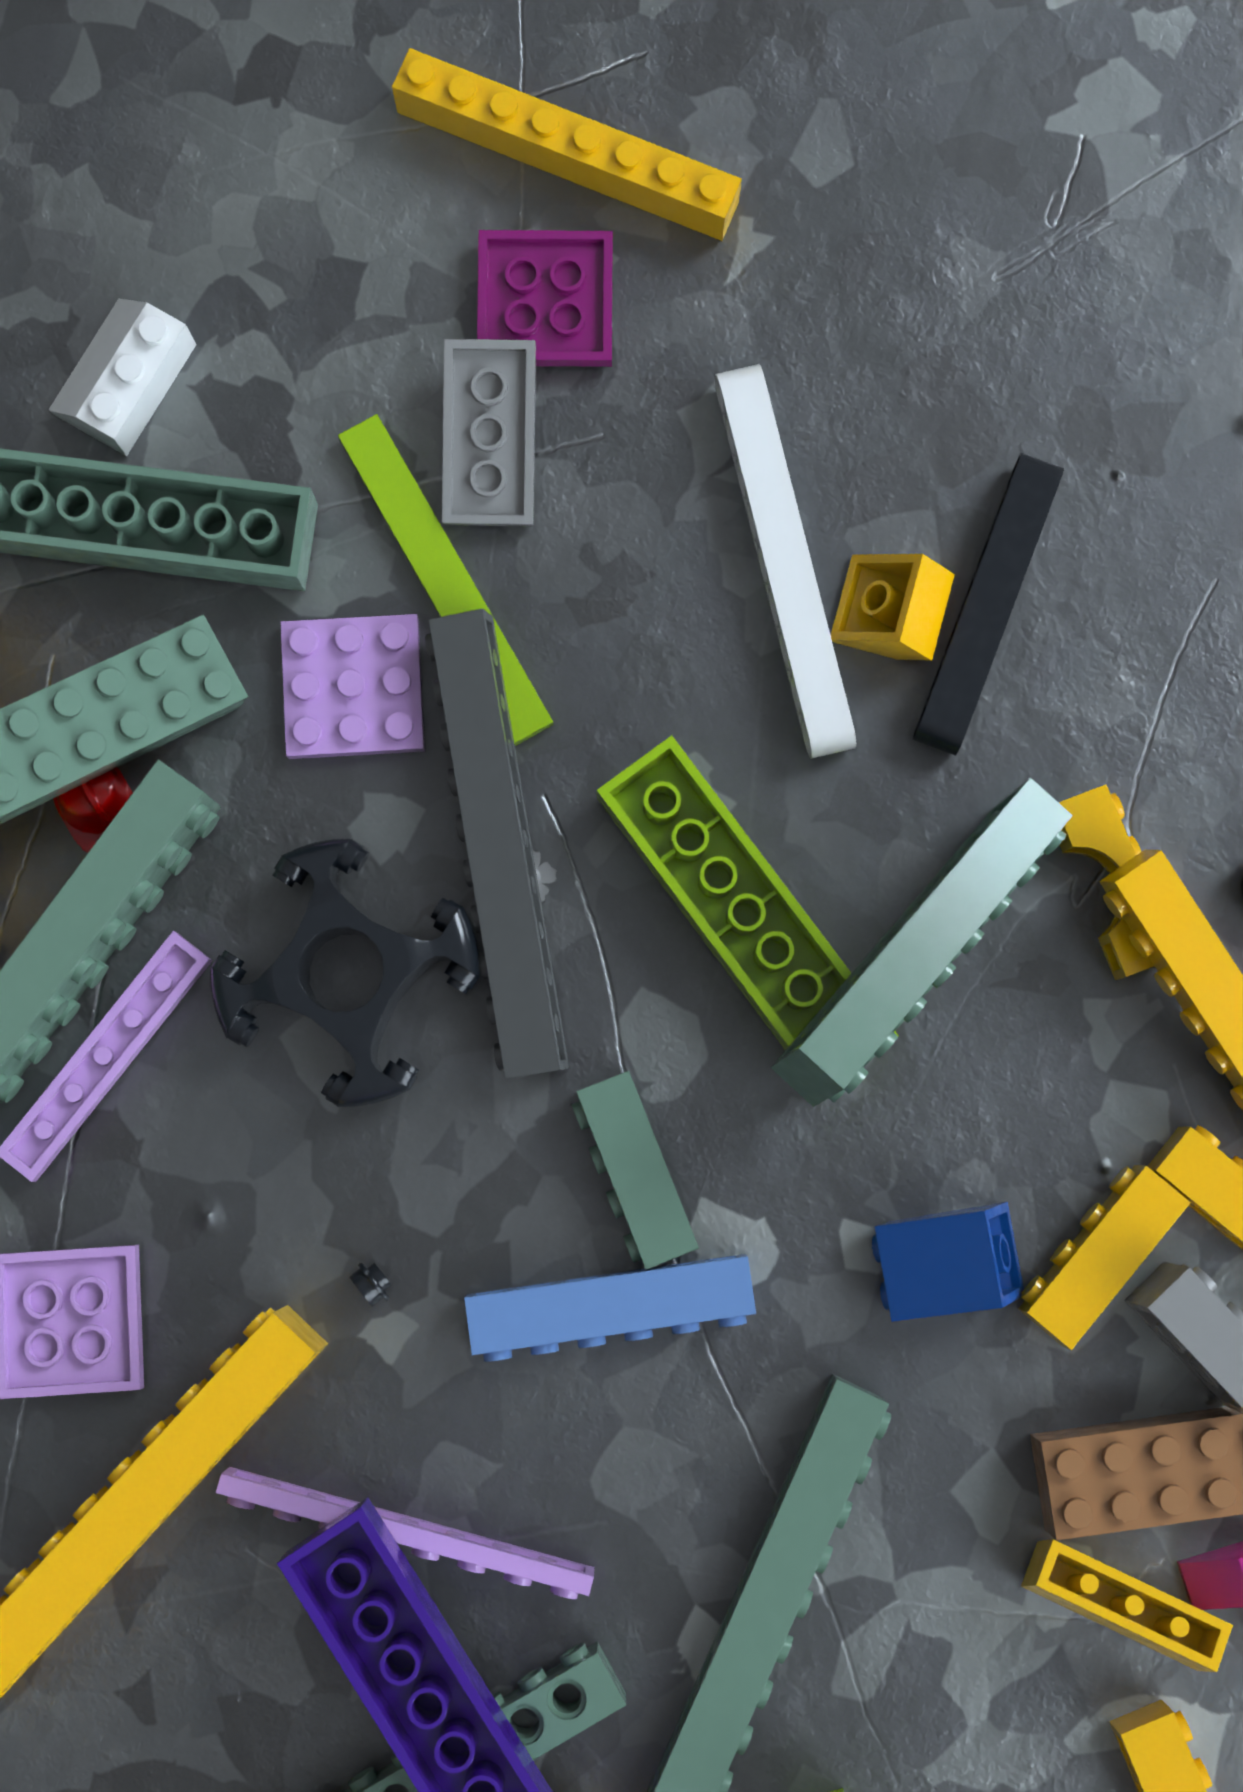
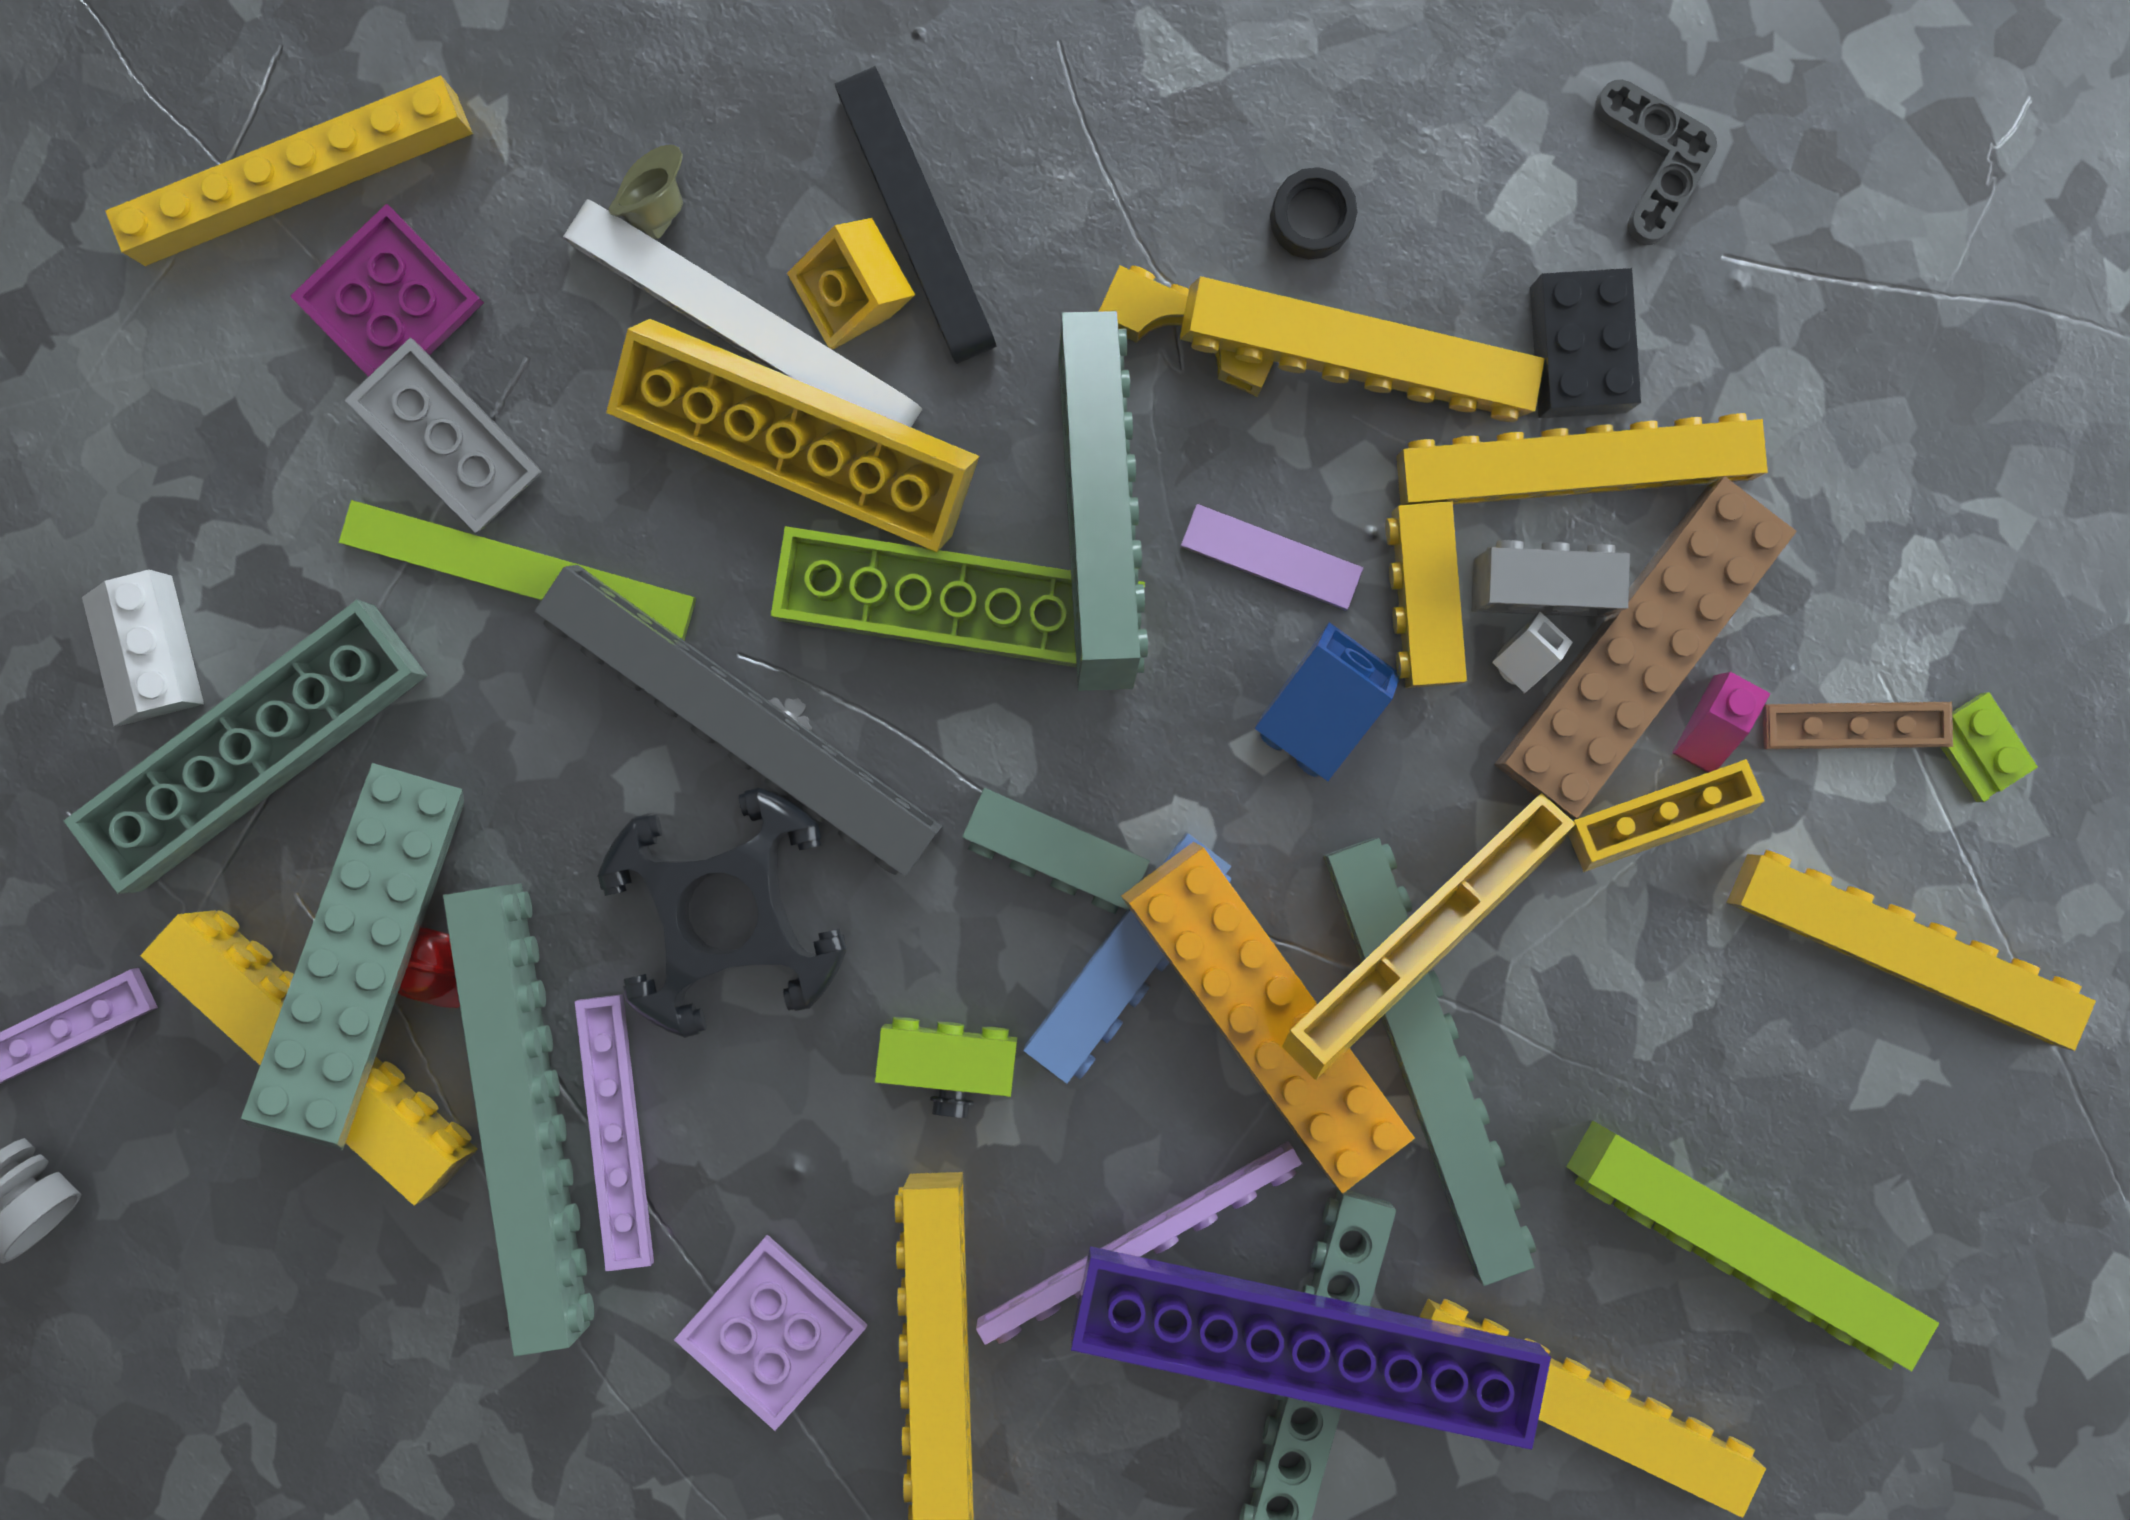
camera: 45 degrees left, 5 degrees up
lavender plate [281,614,425,759] -> none
none -> yellow brick [606,319,980,552]
none -> olive piece [608,144,683,239]
none -> lime brick [875,1017,1017,1097]
none -> light orange brick [1121,842,1415,1194]
none -> lavender tile [1180,504,1363,611]
none -> yellow brick [1282,793,1576,1080]
none -> white brick [1492,612,1573,693]

